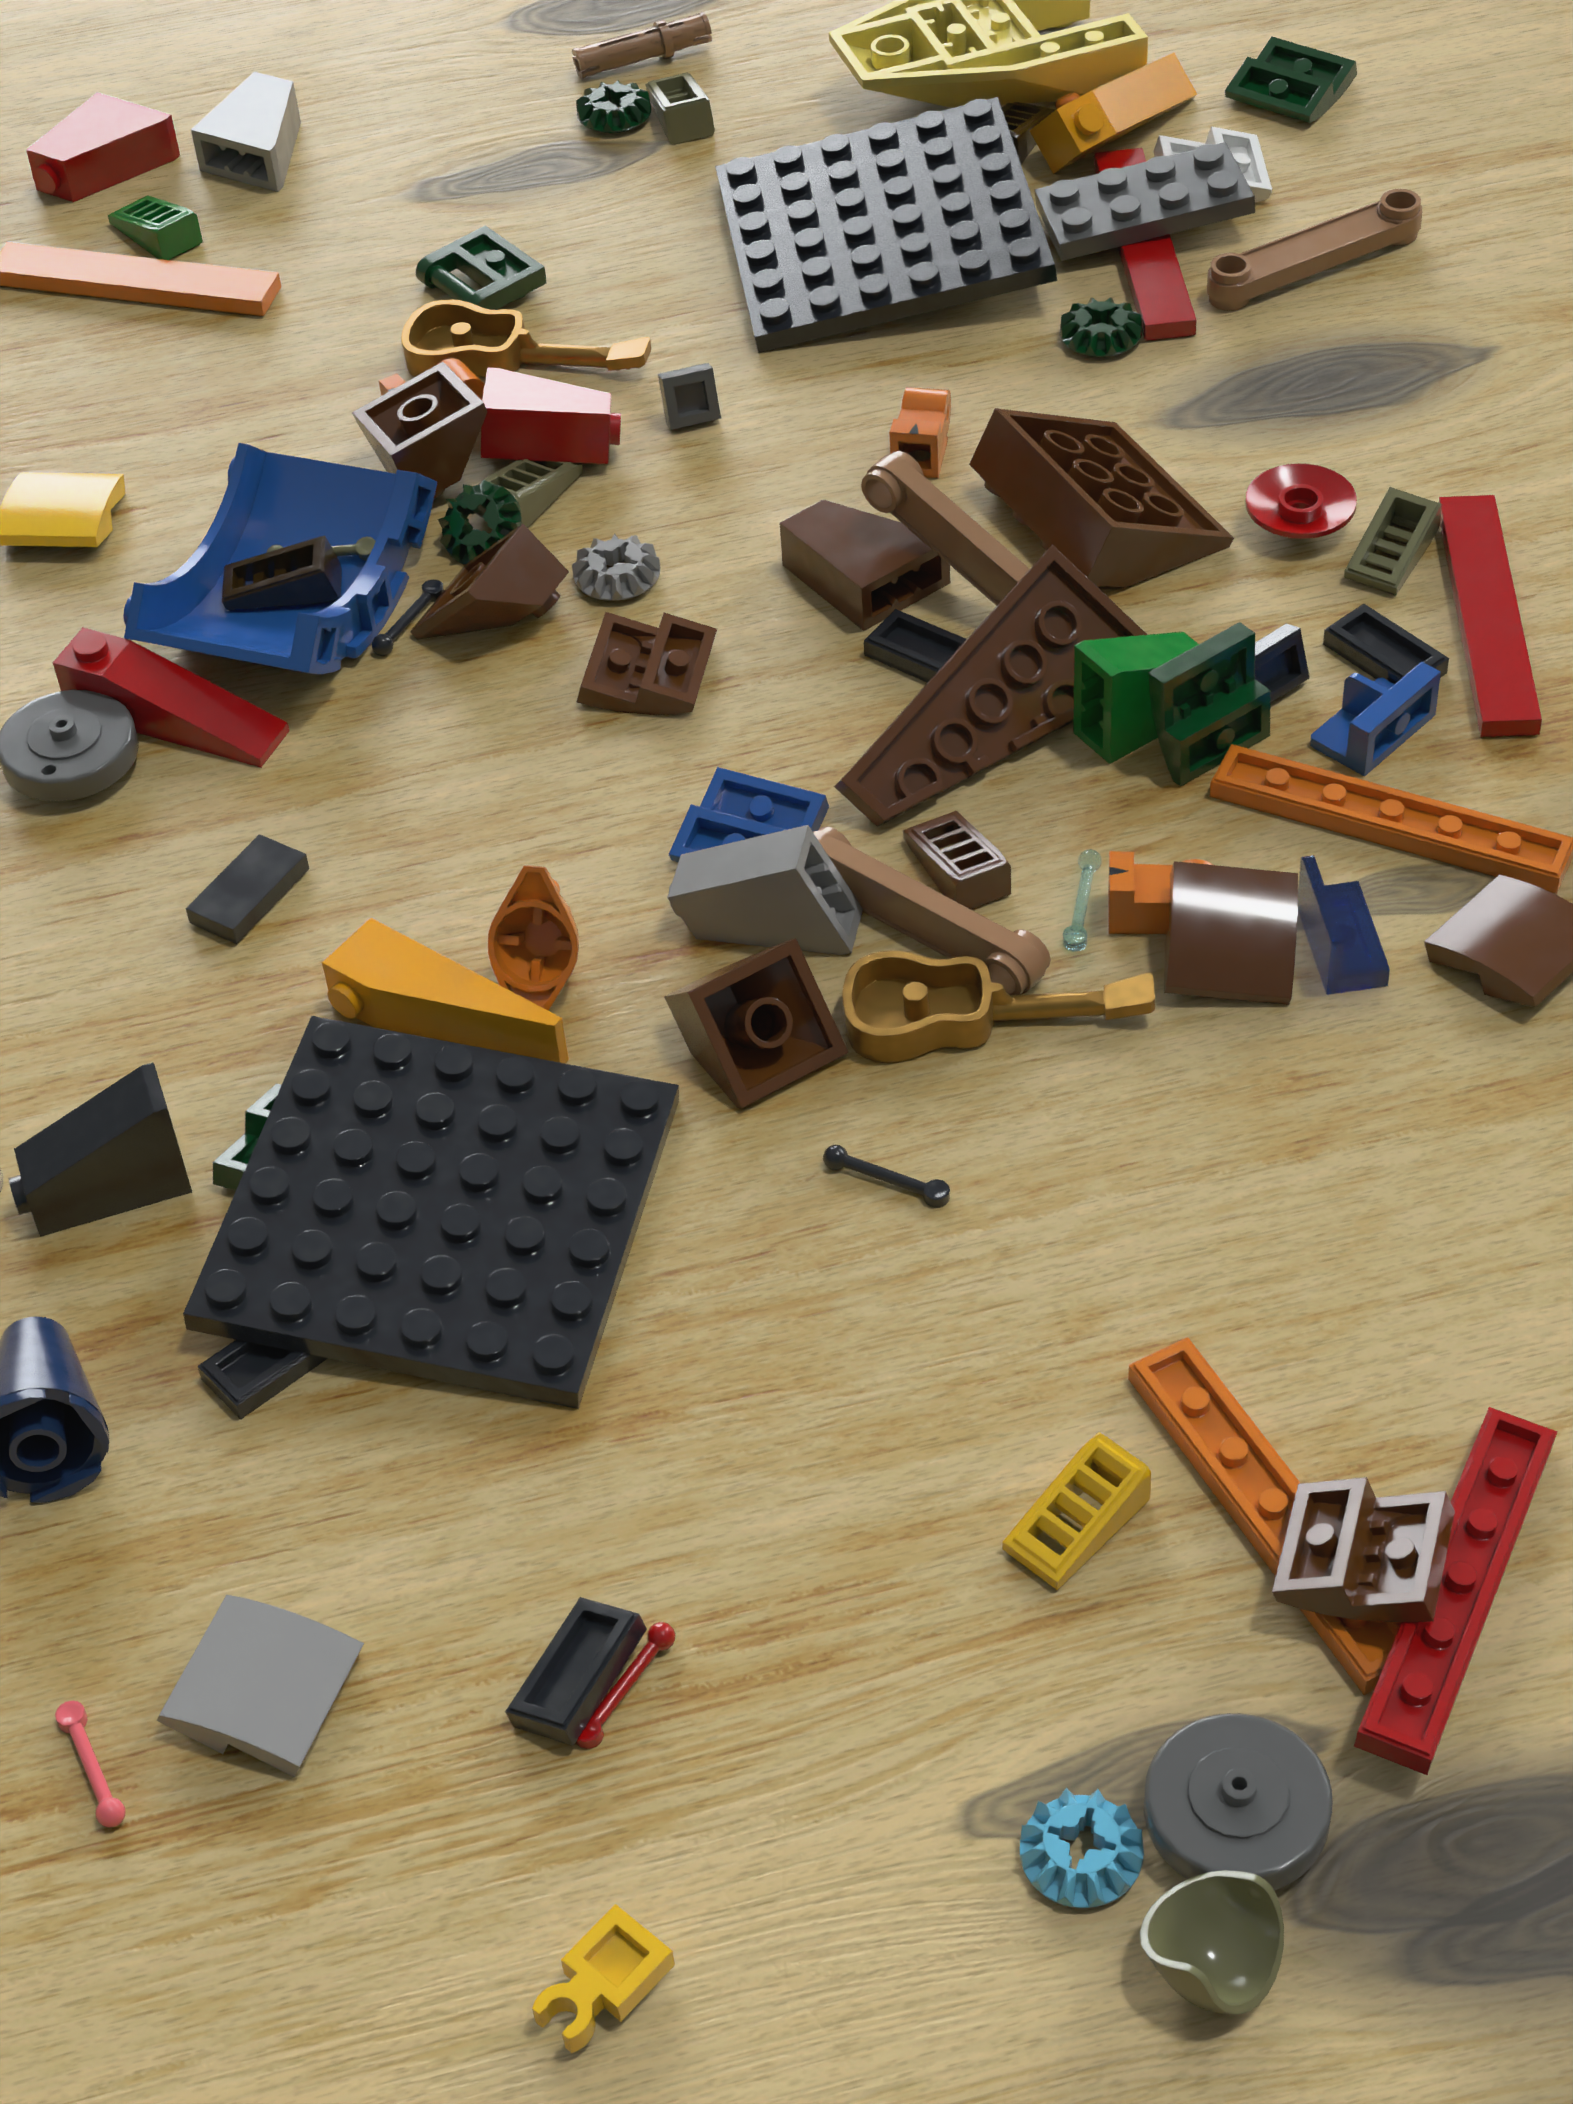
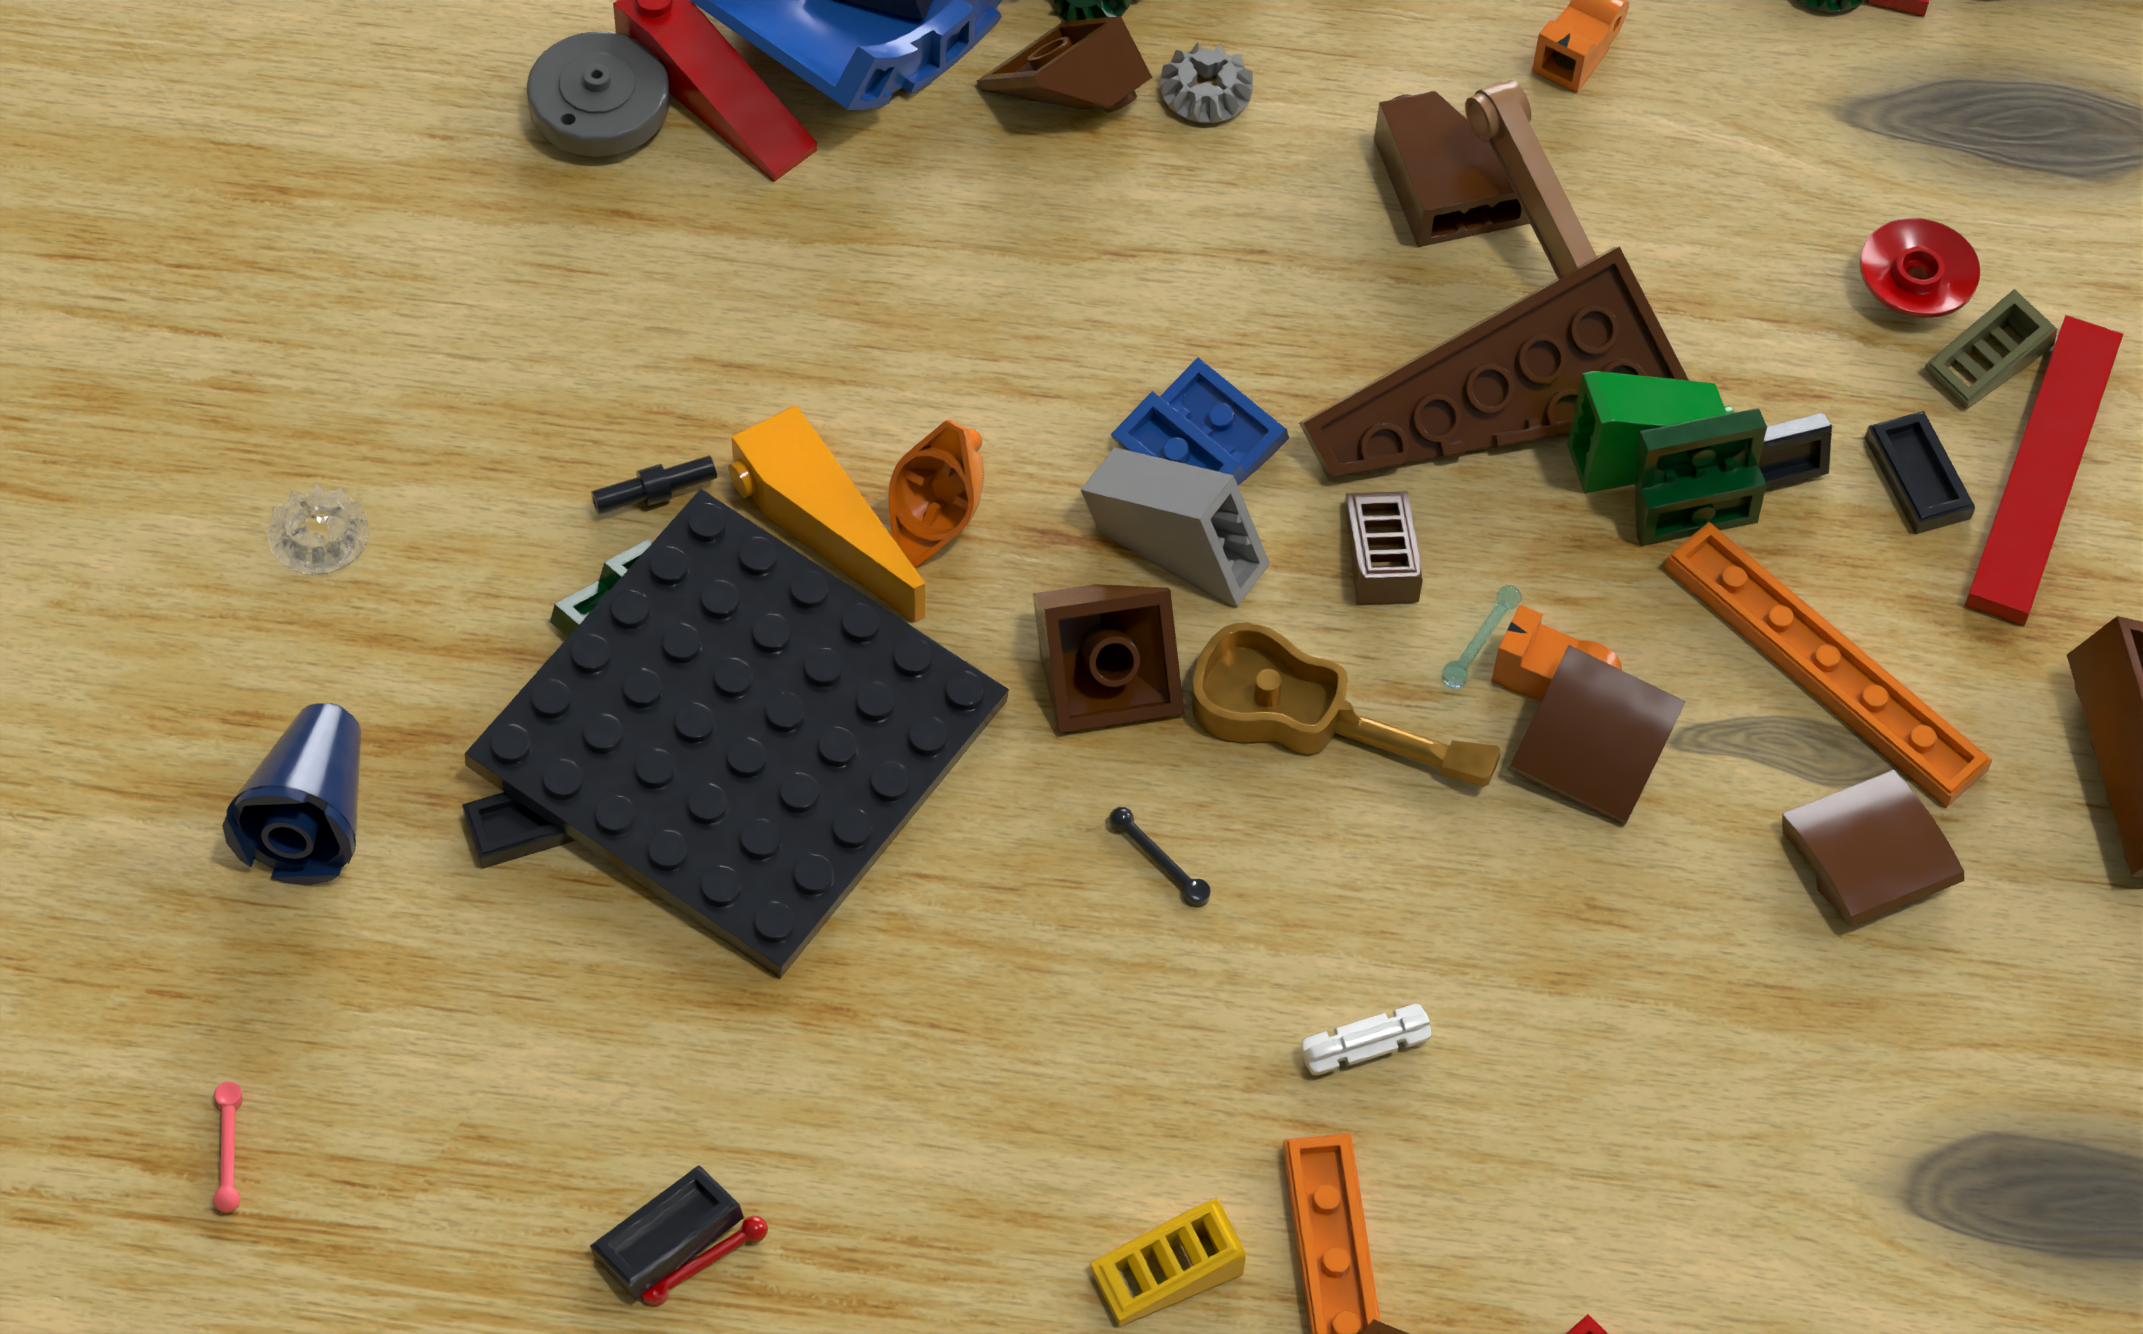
camera: 15 degrees right, 10 degrees up
black slope [8,1062,192,1237] -> none
light grey slope [157,1595,364,1777] -> none
black tile [186,834,310,944] -> none
black hinge [372,579,444,656] -> none
reddish brown slope [576,612,717,715] -> none
medium nougat piece [813,826,1051,995] -> none
black tile [864,609,966,683] -> none
reddish brown slope [969,408,1234,588] -> none
clear blue panel [1298,855,1390,995] -> none
blue panel [1310,662,1441,777] -> none
none -> black bar [591,455,717,515]
none -> white axle [1301,1004,1431,1075]

